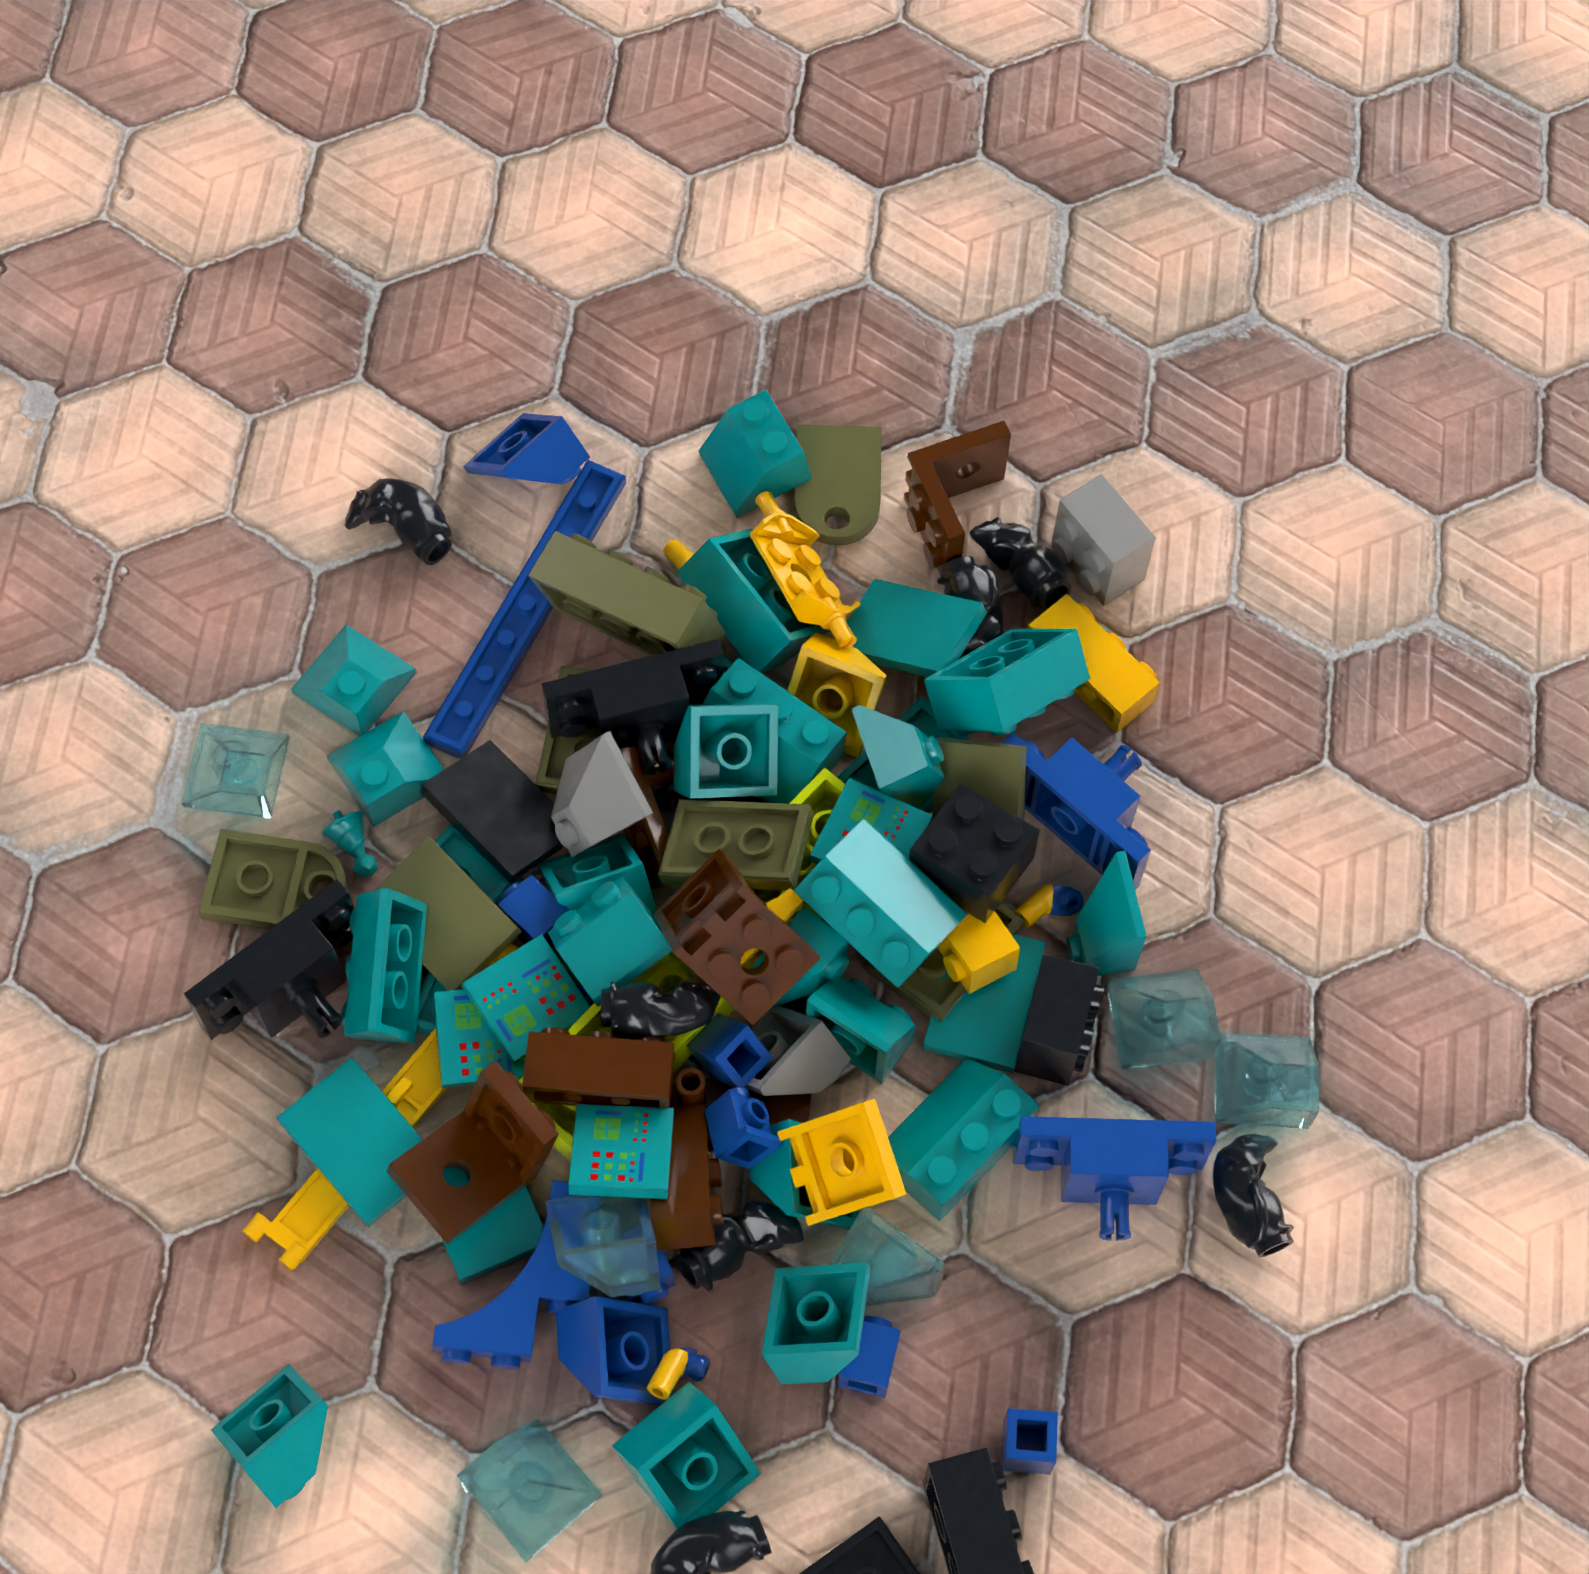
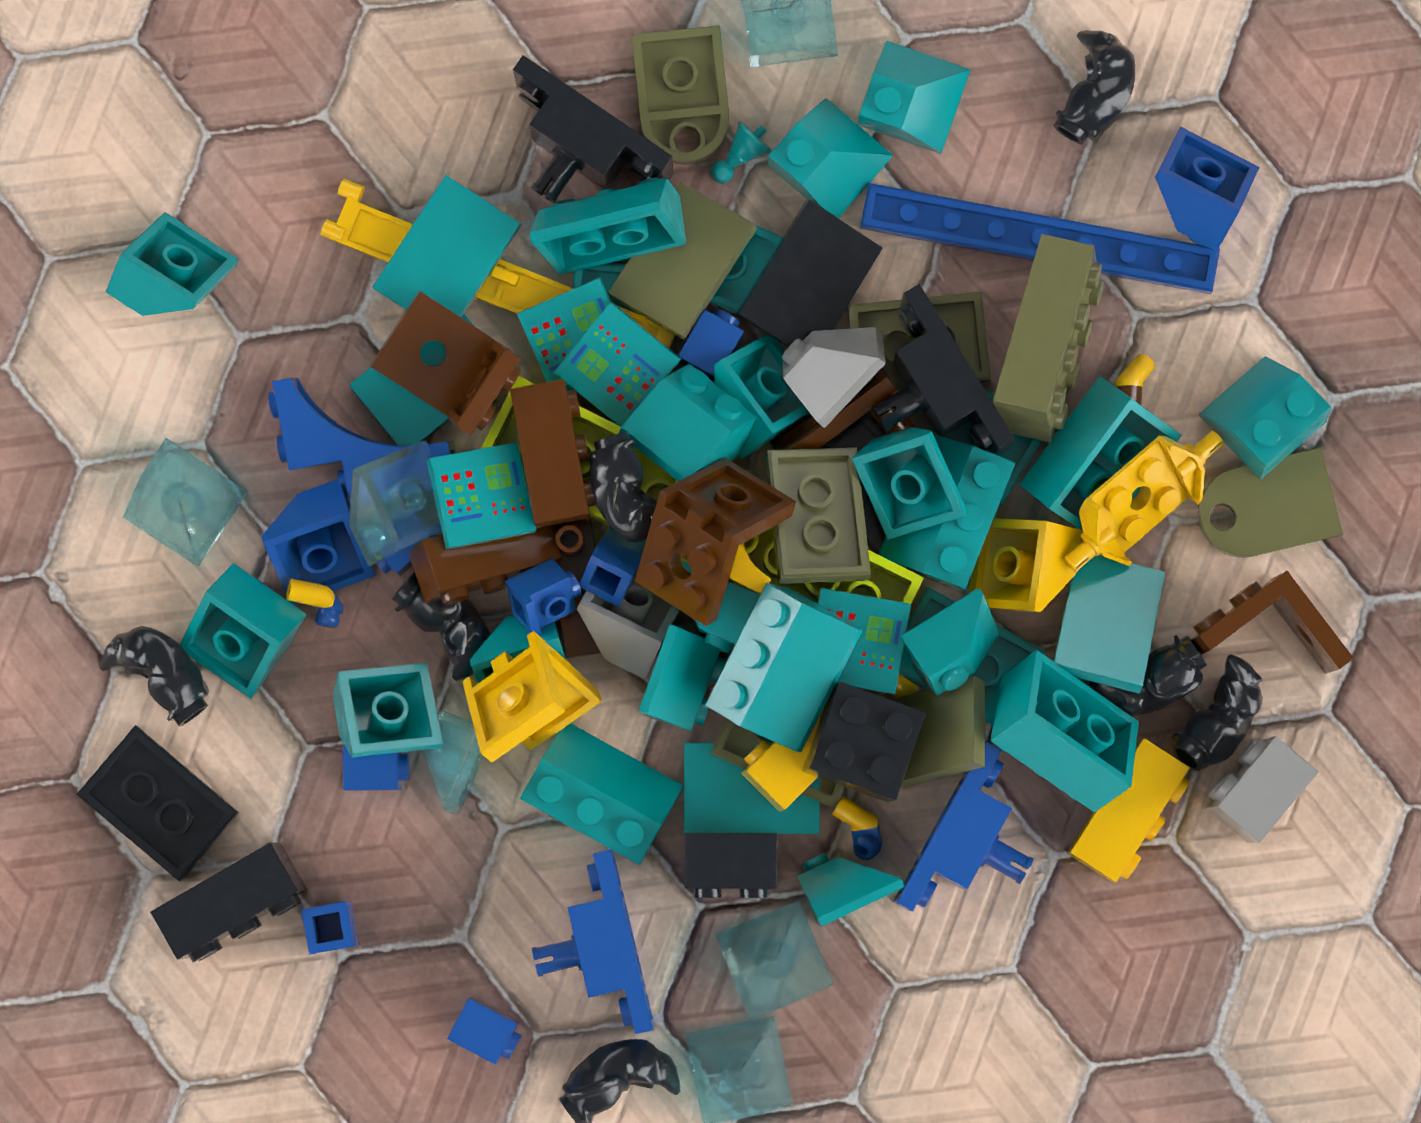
camera: 80 degrees right, 20 degrees up
none -> blue brick [447,997,522,1065]

